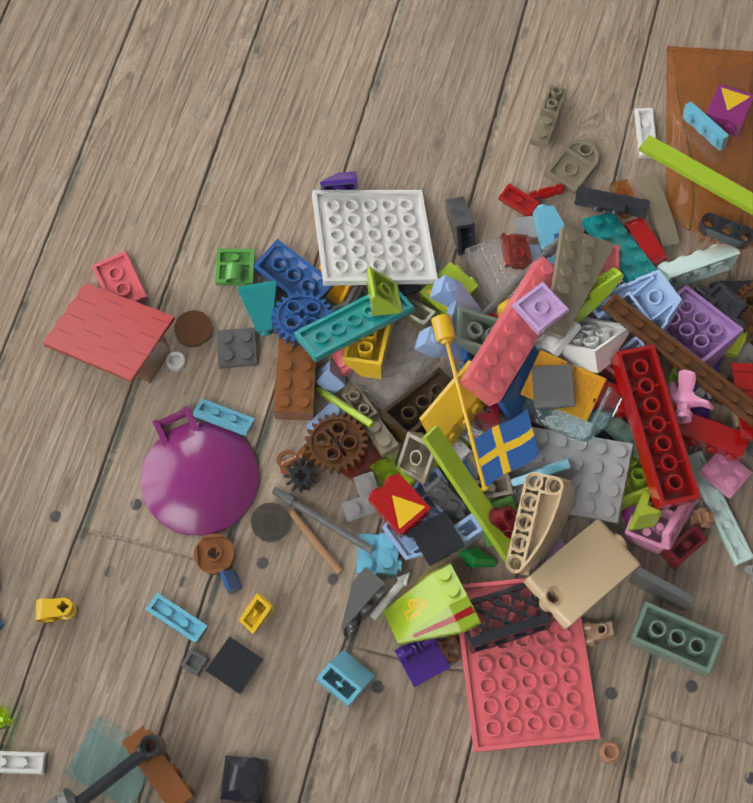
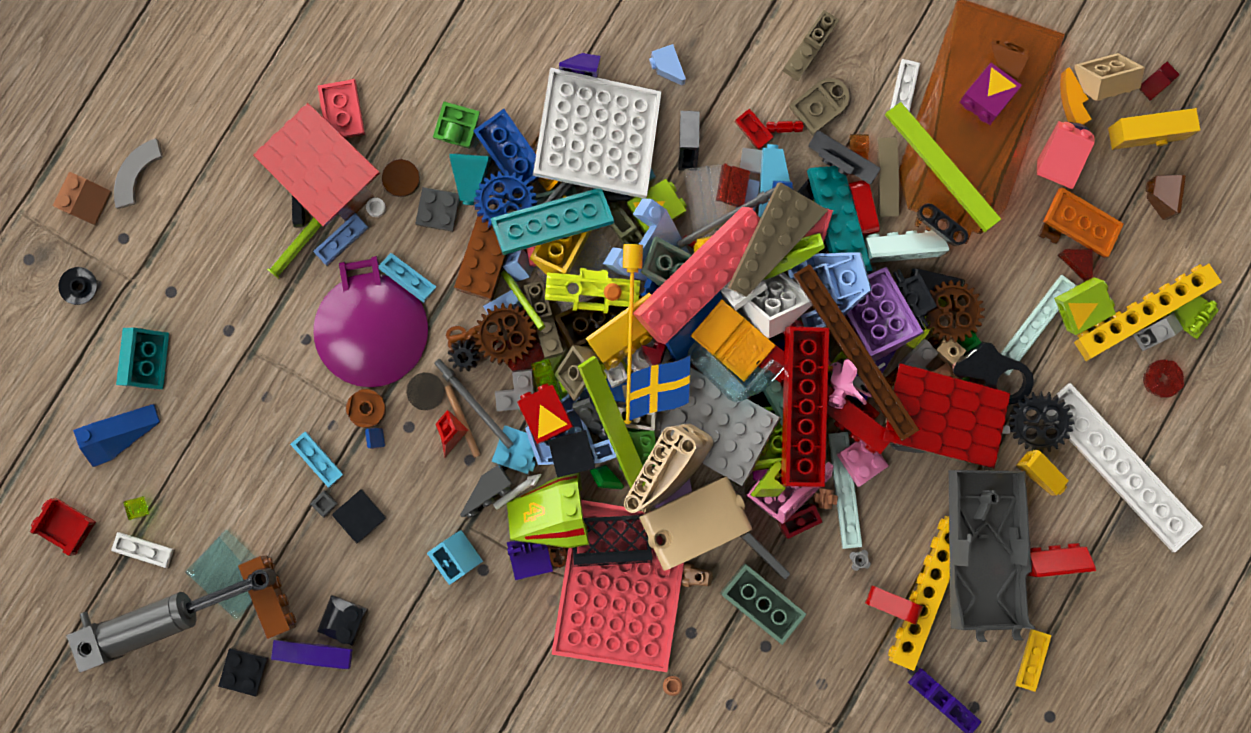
camera: 10 degrees right, 15 degrees up
yellow piece [36,598,77,623] -> none
yellow slope [239,592,275,634] -> none
lime slope [367,267,402,316] -> none
dark red piece [488,506,526,539] -> none
medium azure tile [510,458,572,486] -> none
lavender tile [512,282,569,335] -> none
dark grey slope [531,364,575,410] -> none
medium azure plate [682,102,729,151] -> none
none -> lime axle [267,217,322,279]
none -> black beam [292,195,305,228]
none -> medium blue tile [313,213,369,266]
none -> red slope [436,410,469,457]
none -> neon yellow piece [545,268,640,314]
none -> light blue slope [649,44,686,85]

